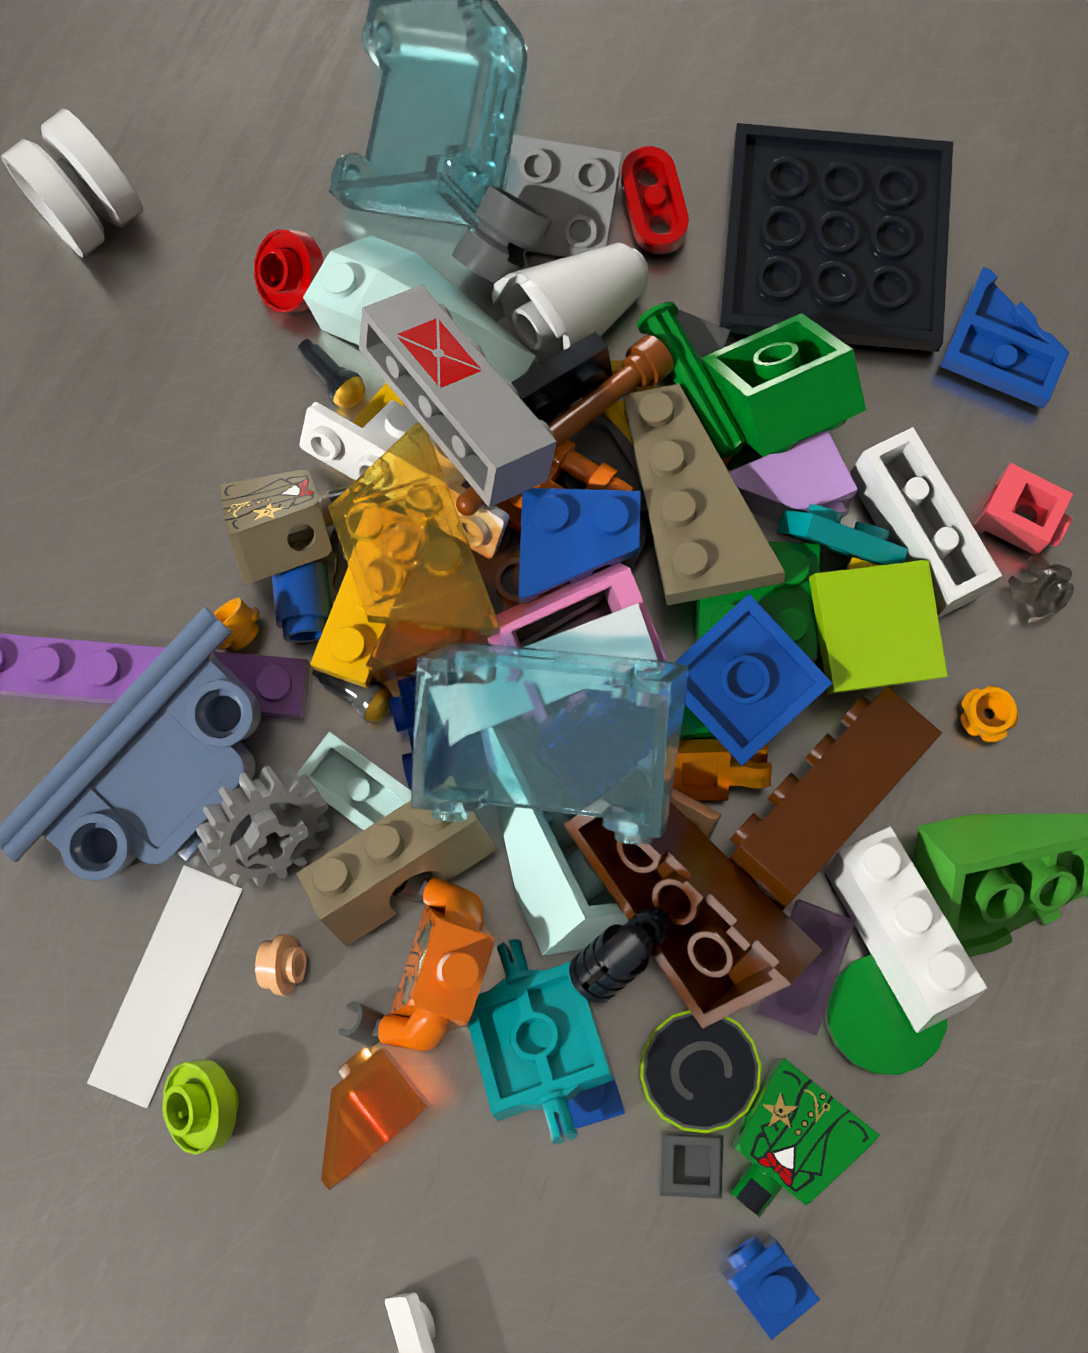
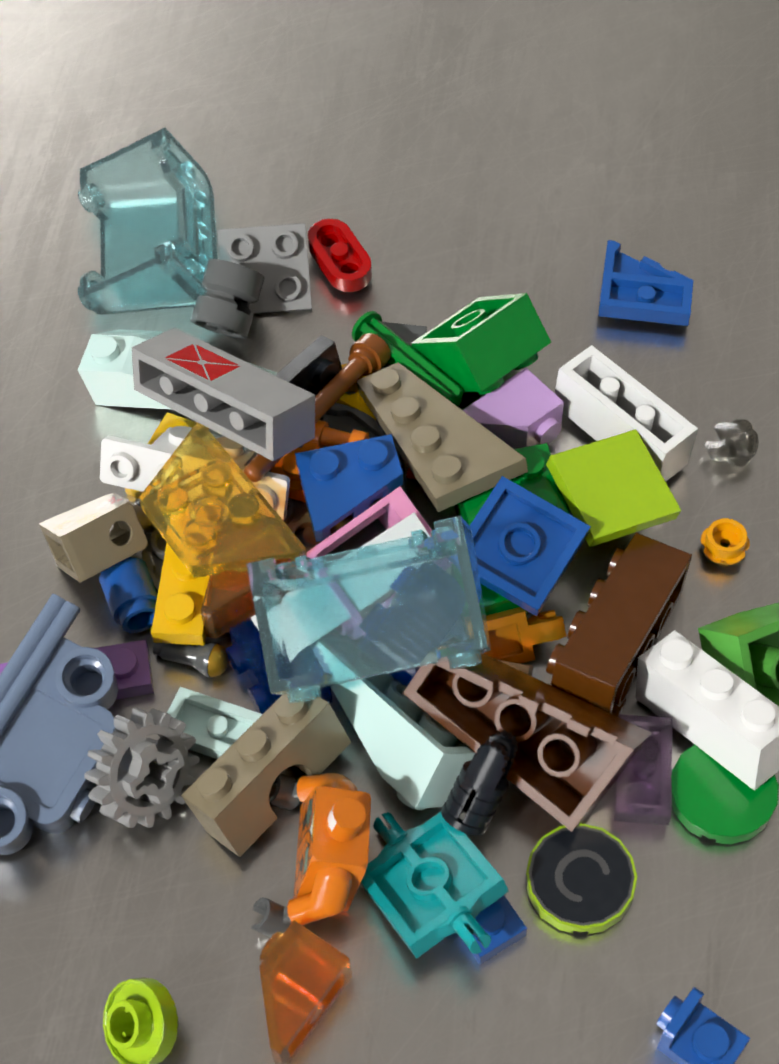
camera: 15 degrees left, 20 degrees down
white sticker [87,865,243,1108] -> none
light orange plate [213,598,260,651] -> none
red plate [254,229,324,313] -> none
light nougat plate [255,934,306,996] -> none
black piece [297,339,365,408] -> none
white cone [492,243,648,369] -> none
dark grey tile [659,1131,724,1199] -> none
black plate [719,123,953,352] -> none
green torso [730,1058,880,1218] -> none
teal plate [777,504,908,565] -> none
coral brick [973,463,1073,556] -> none

